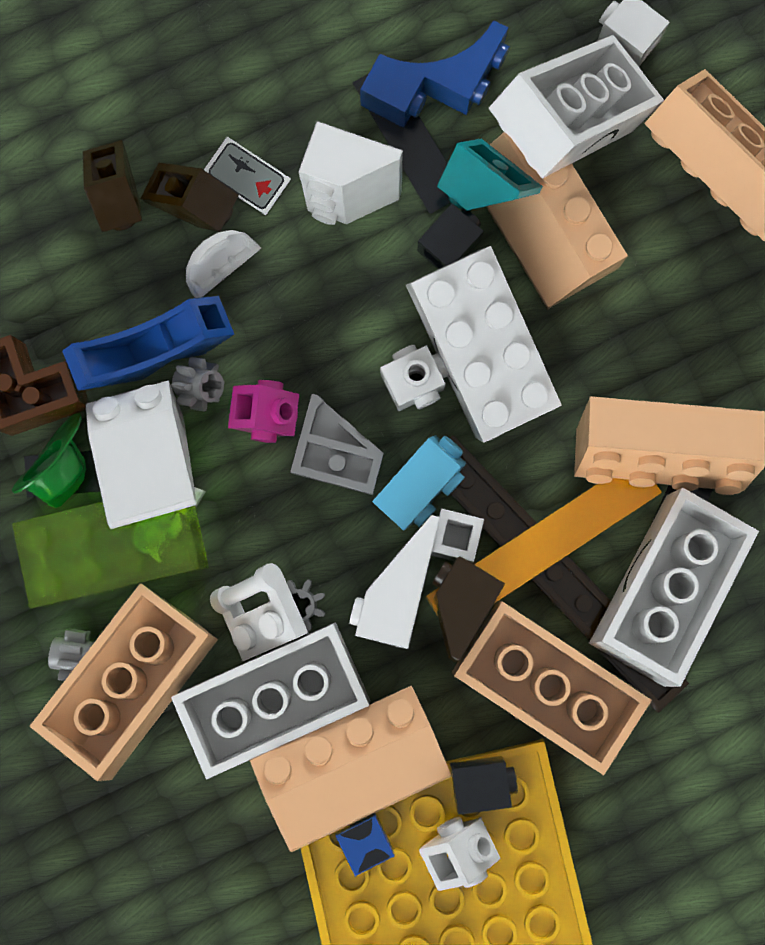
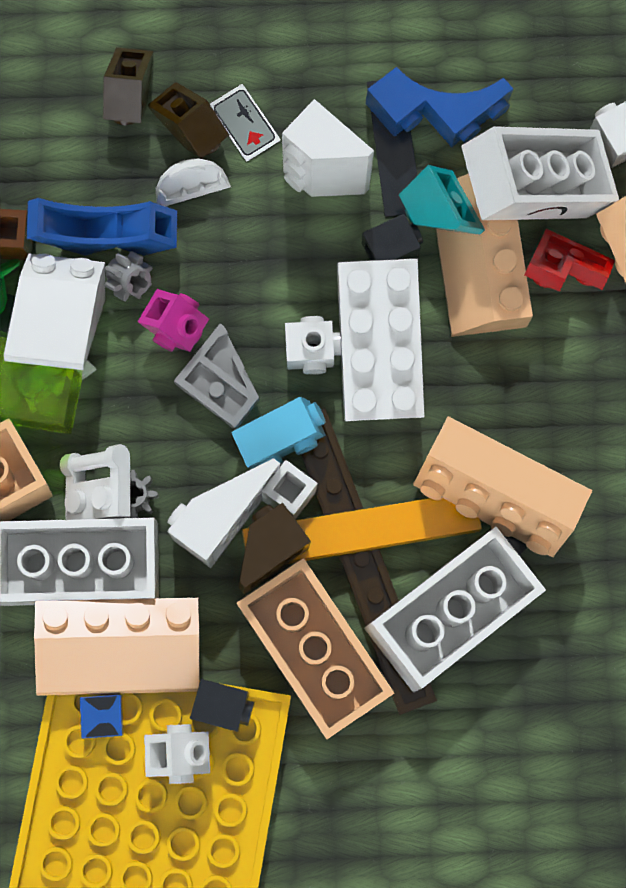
camera: 15 degrees right, 5 degrees down
none -> red plate [524,229,615,292]

